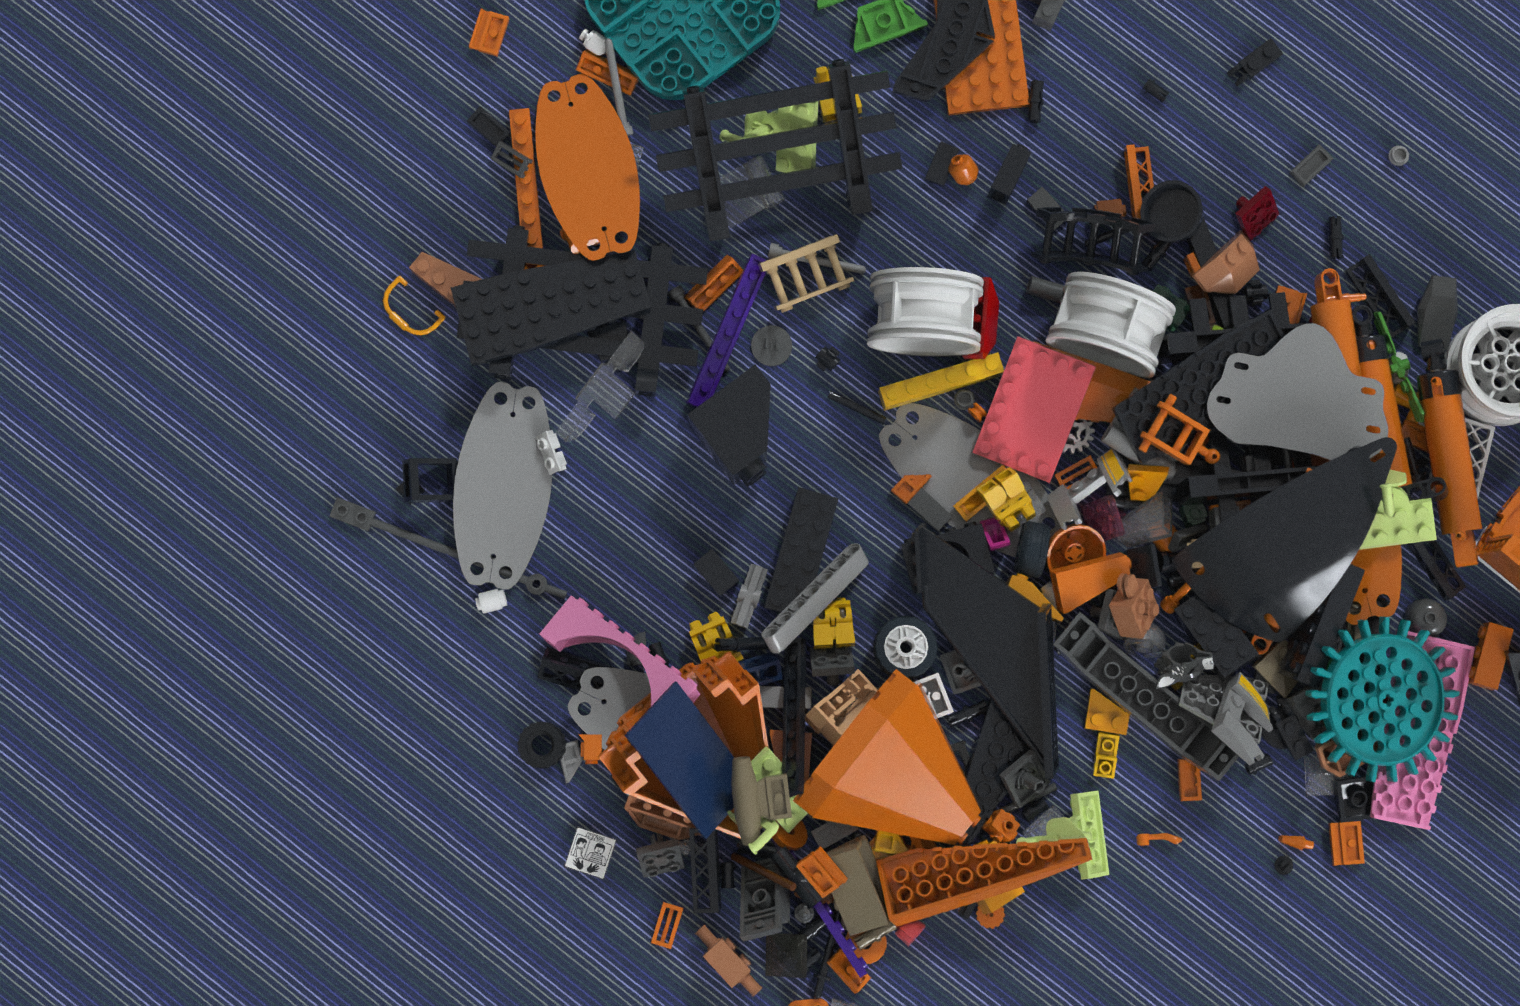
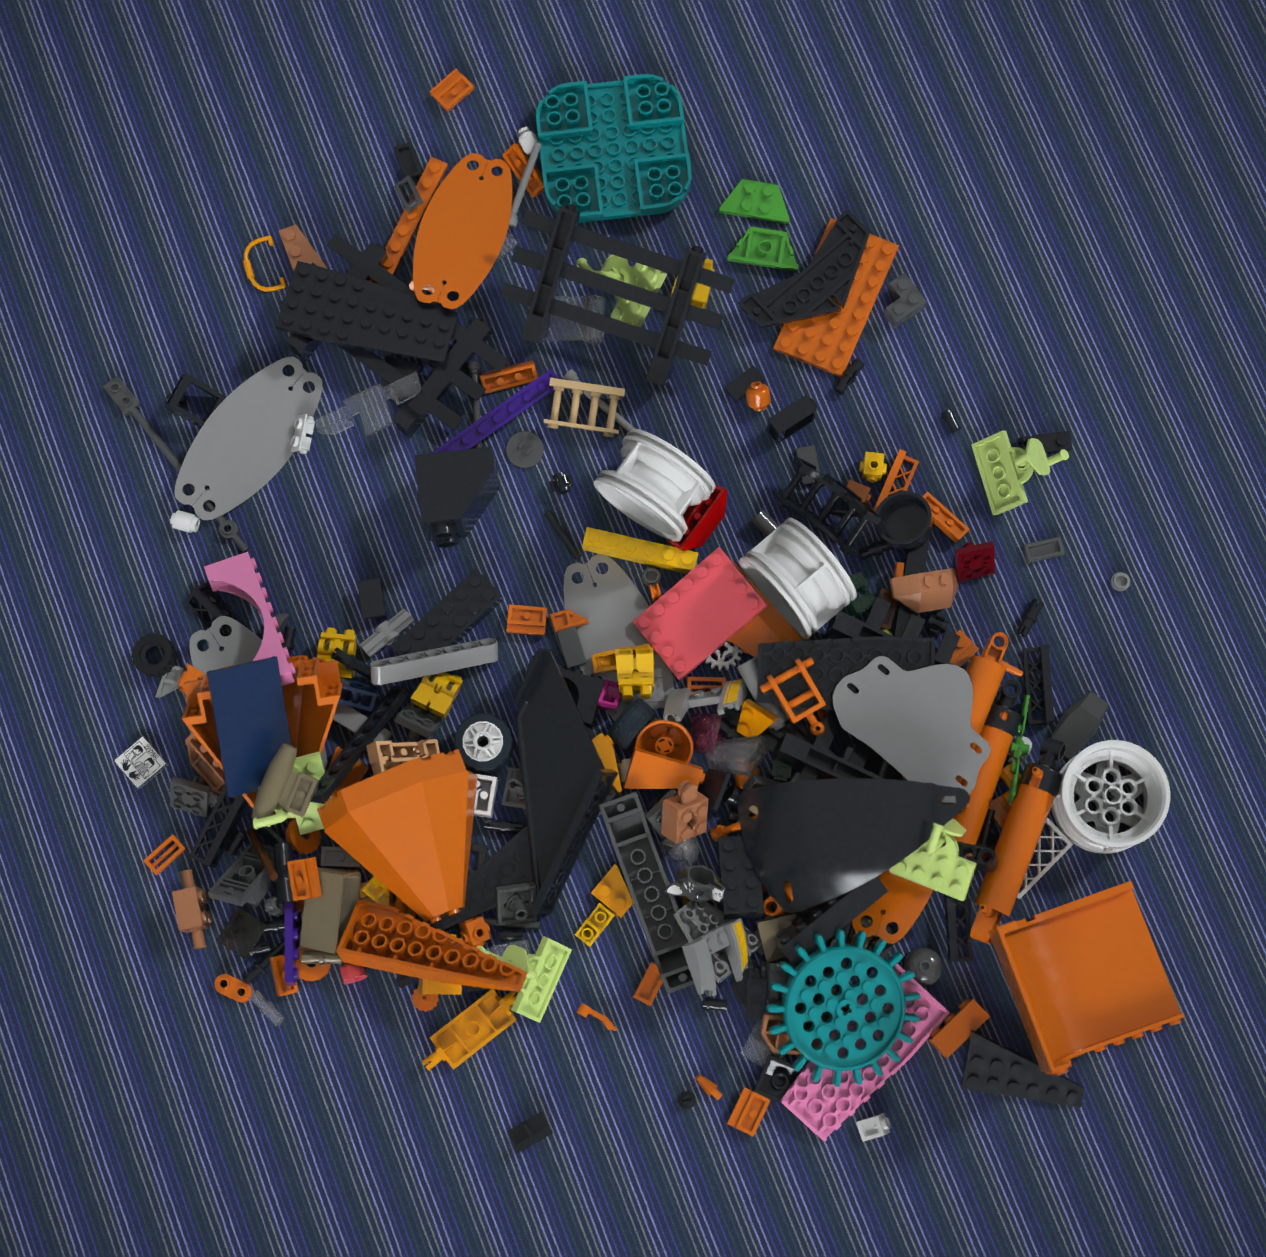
camera: 35 degrees right, 5 degrees down
none -> light orange plate [421,989,519,1071]
none -> orange plate [506,604,547,636]
none -> black panel [507,1112,553,1153]
none -> white bracket [856,1113,890,1142]
none -> yellow brick [859,452,887,482]
none -> orange plate [922,491,970,543]
none -> yellowish green plate [971,431,1069,515]

